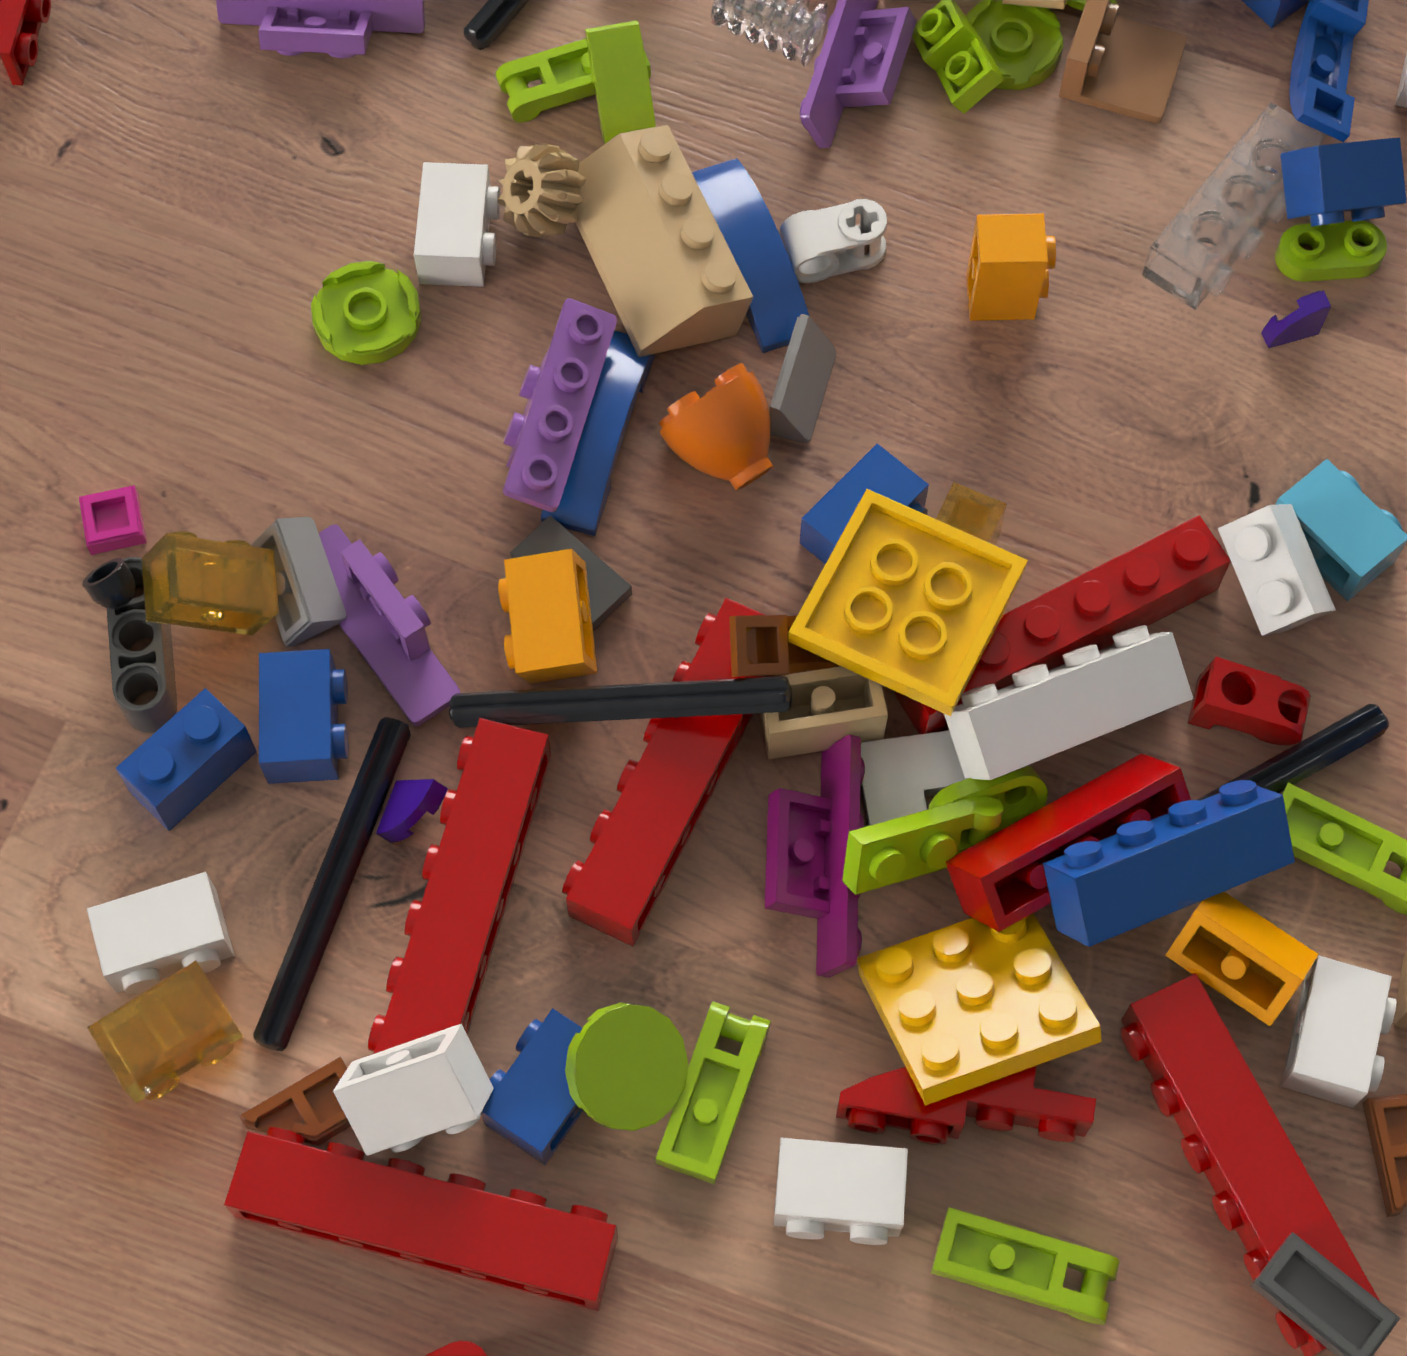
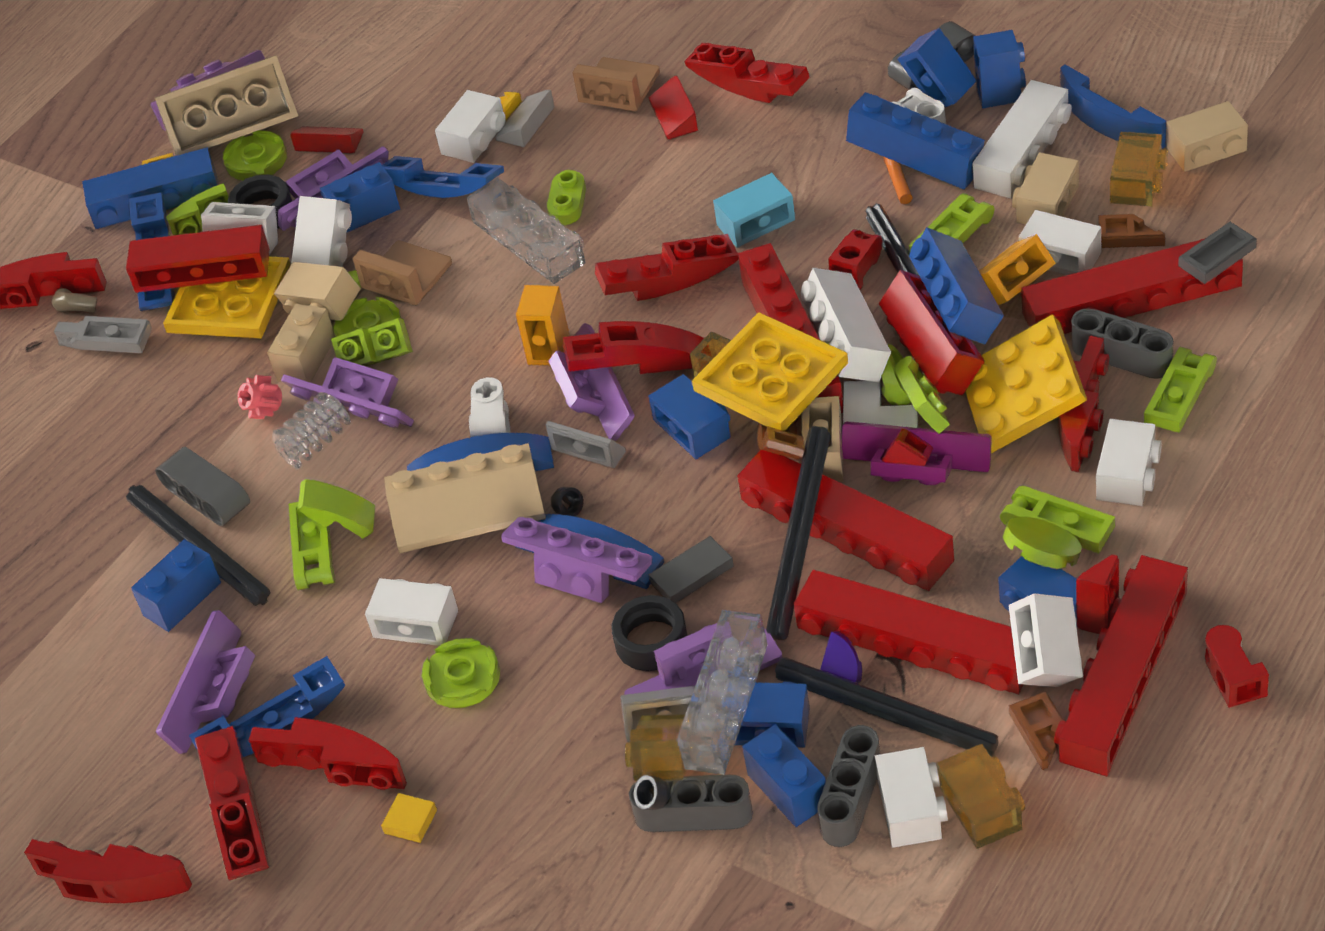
camera: 70 degrees left, 20 degrees down
dark pink tile [79,485,147,555] -> none
tan gear [497,143,587,238] -> none
light orange brick [498,549,598,684] -> none
orange piece [659,363,774,491] -> none
white brick [1218,504,1336,636] -> none
dark purple tile [1261,290,1331,349] -> none
blue brick [1280,137,1407,227] -> none
none -> blue slope [189,656,346,757]
none -> red slope [195,726,269,881]
none -> red slope [249,717,407,790]
none -> yellow tile [381,793,437,843]
none -> medium lavender bracket [549,323,635,441]
none -> black hinge [551,487,584,516]
none -> red slope [563,321,710,374]
none -> red slope [595,234,738,301]
none -> black tyre [611,595,688,671]
none -> clear brick [677,610,768,775]
none -> dark grey beam [818,725,880,847]
none -> red slope [882,428,934,466]
none -> dark grey beam [1071,308,1174,379]
none -> red slope [1076,554,1119,634]

